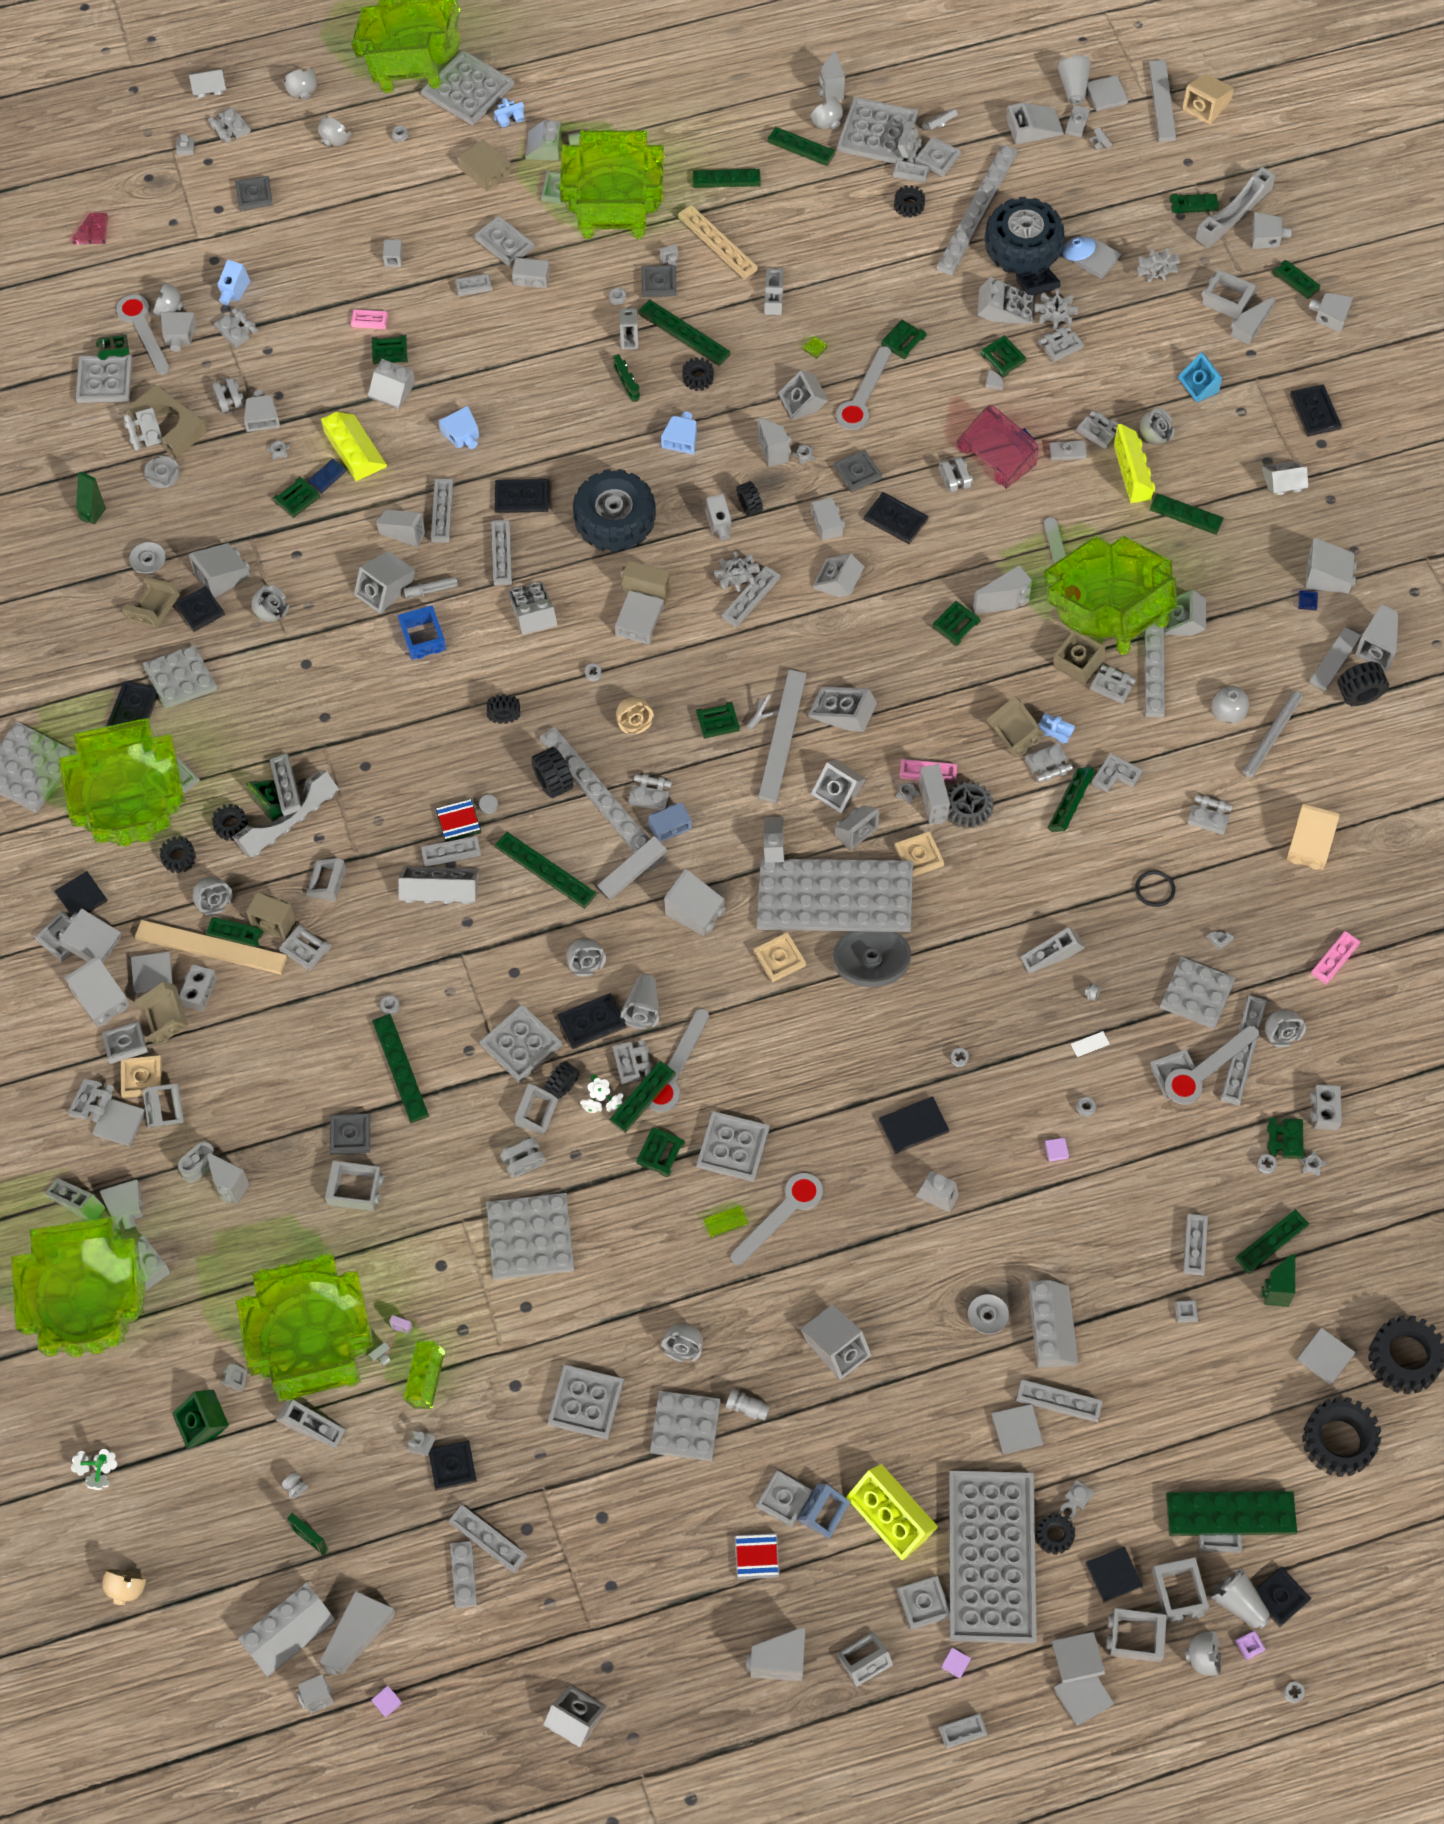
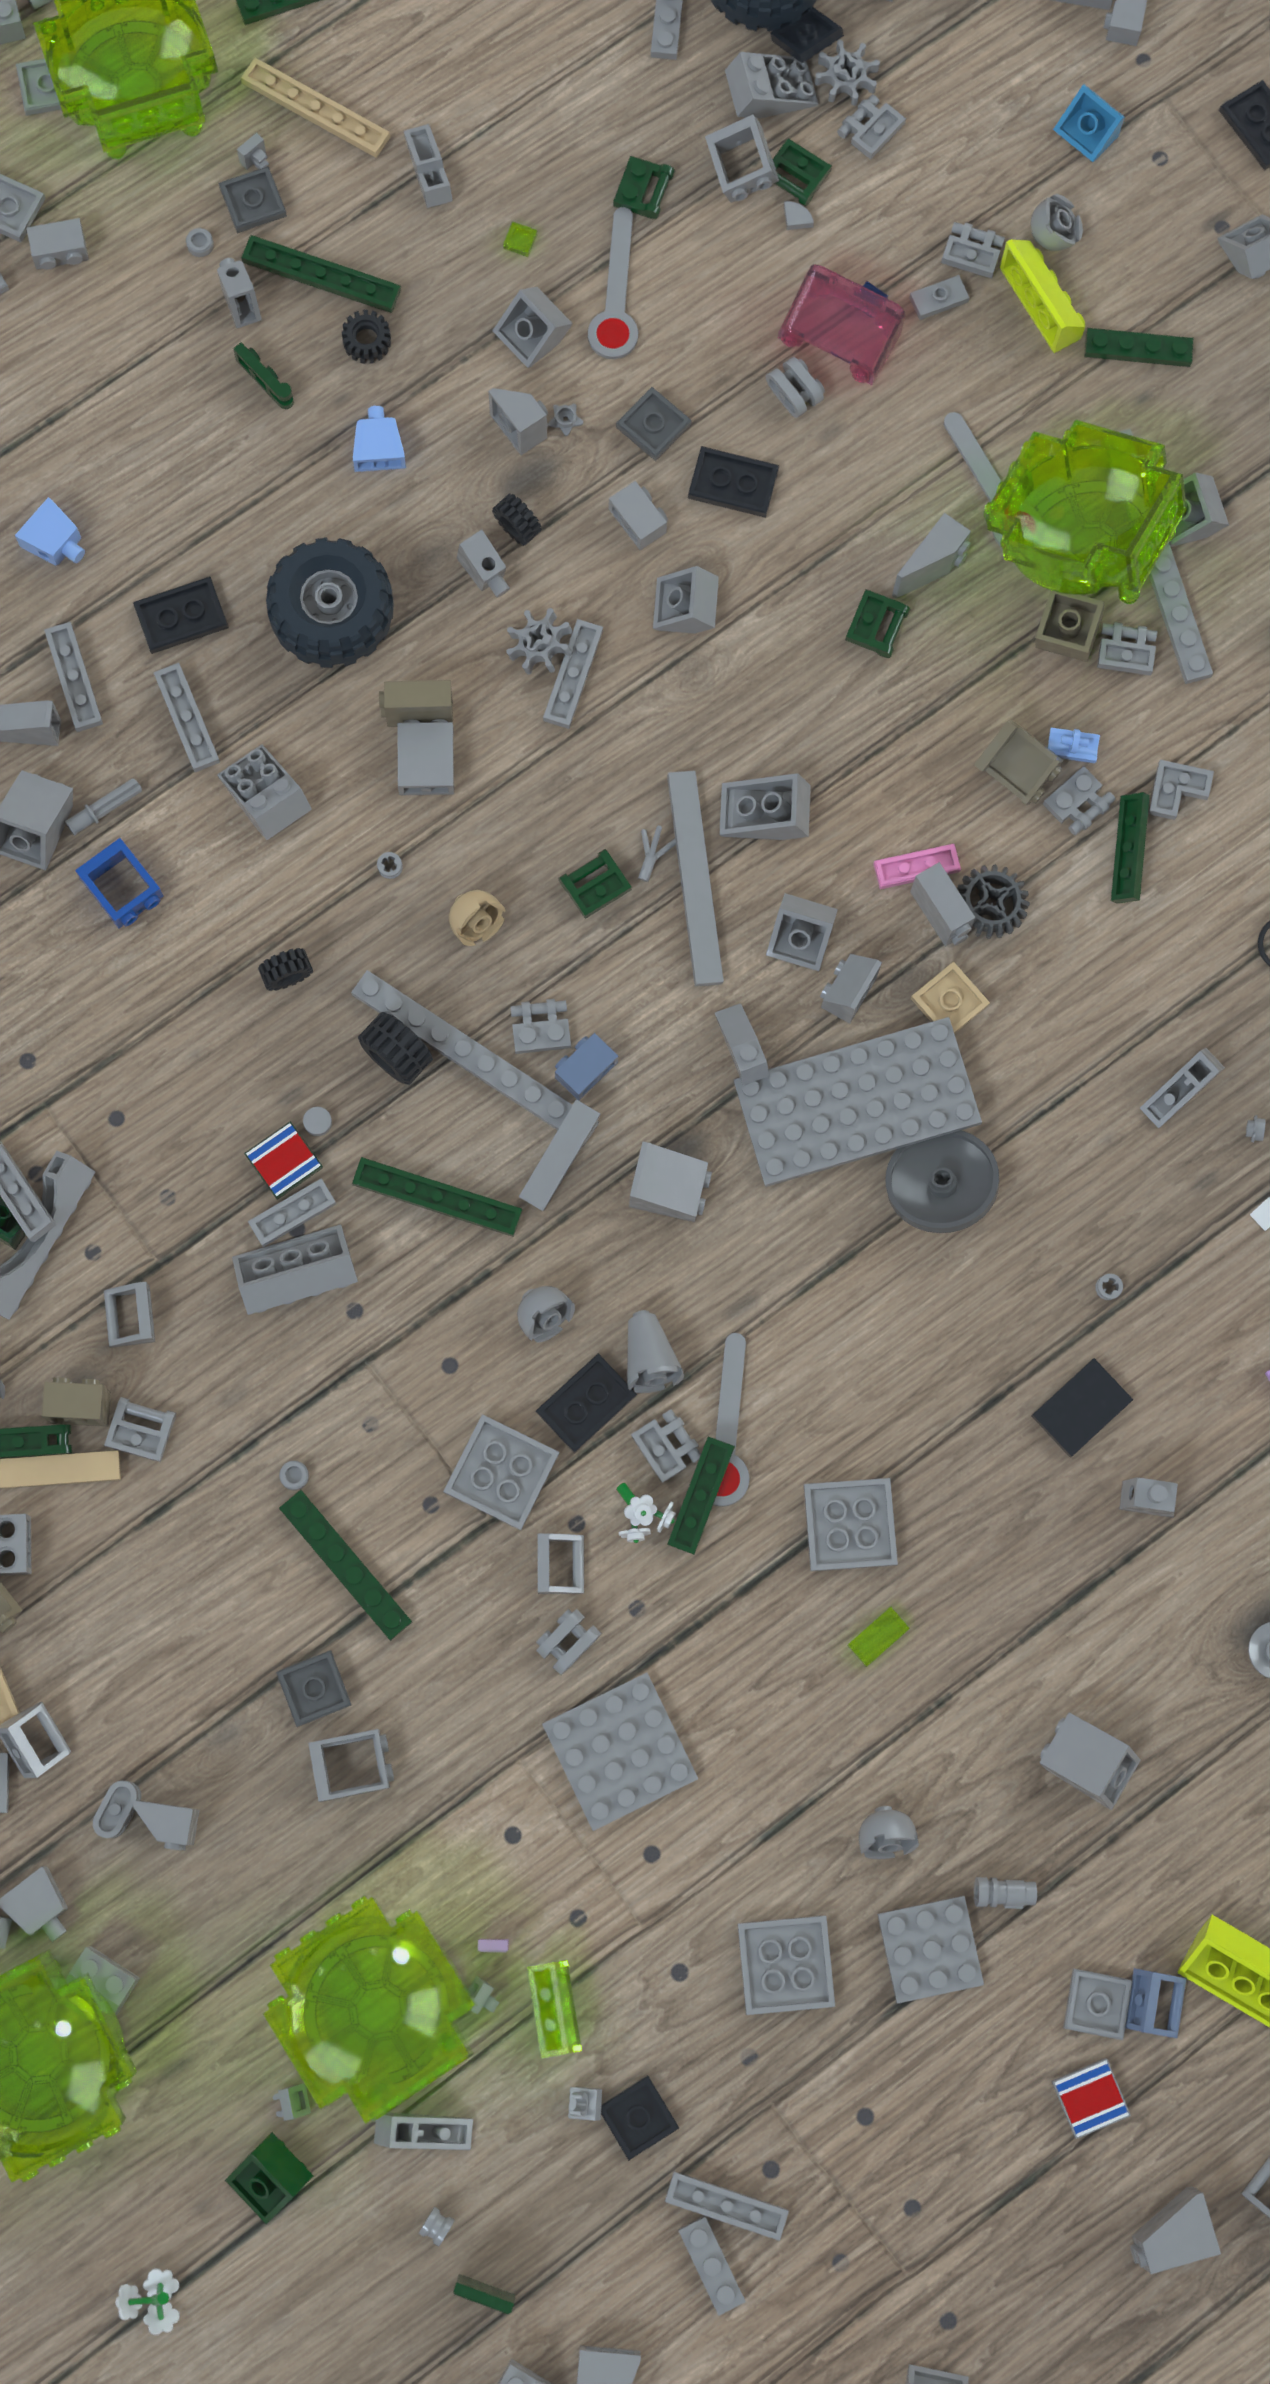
camera: 25 degrees left, 15 degrees up
black tyre [544,1061,579,1099] -> none
dark green plate [636,1127,685,1177] -> none
light grey piece [731,1173,823,1265] -> none
tan plate [754,932,806,983] -> none
light grey plate [896,782,920,804] -> none
none -> light grey window [705,114,779,203]

